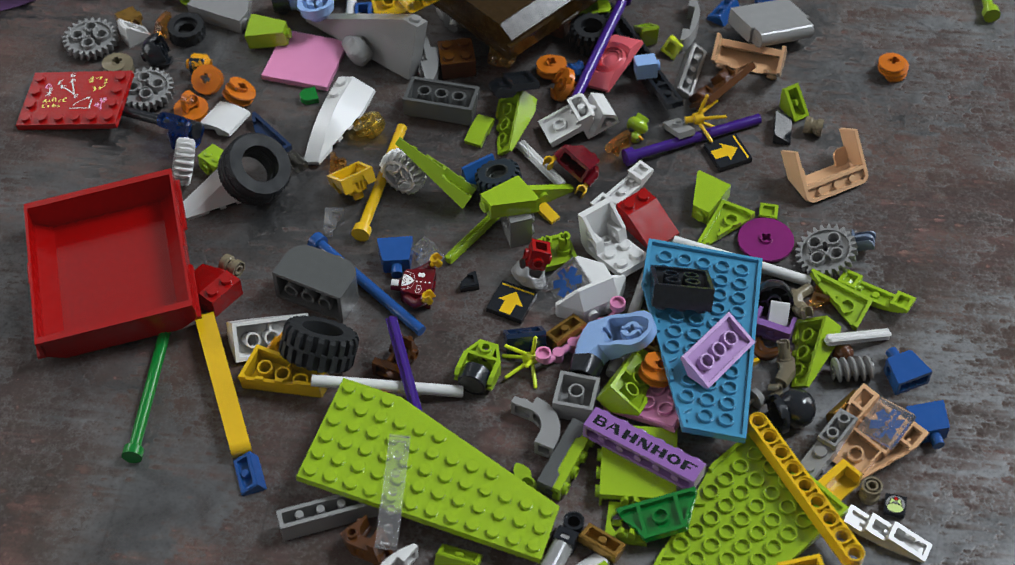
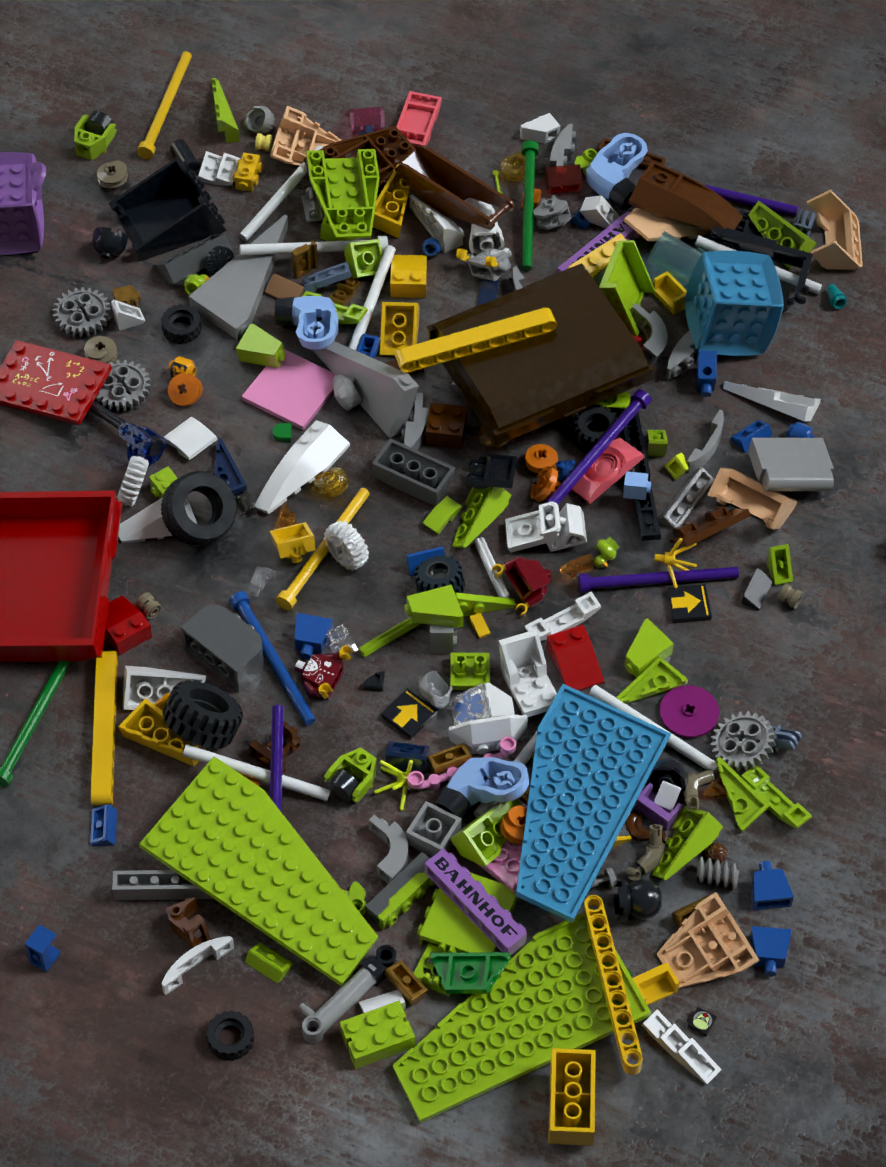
camera: 15 degrees right, 5 degrees up
black cylinder [141,32,173,68] -> none
clear orange slope [153,11,172,39] -> none
orange tile [173,90,209,122] -> none
orange piece [222,77,256,107] -> none
clear tile [375,434,411,550] -> none
lime wedge [395,137,477,209] -> none
red brick [523,238,552,271] -> none
black slope [650,265,715,314] -> none
light grey plate [663,118,695,139] -> none
lavender slope [680,312,755,389] -> none
lime tile [758,202,779,220] -> none
light nougat windscreen [781,128,868,203] -> none
light grey slope [801,408,858,479] -> none
white axle [824,328,892,346] -> none
clear tile [857,397,916,450] -> none
dark tan wheel [858,476,883,505] -> none

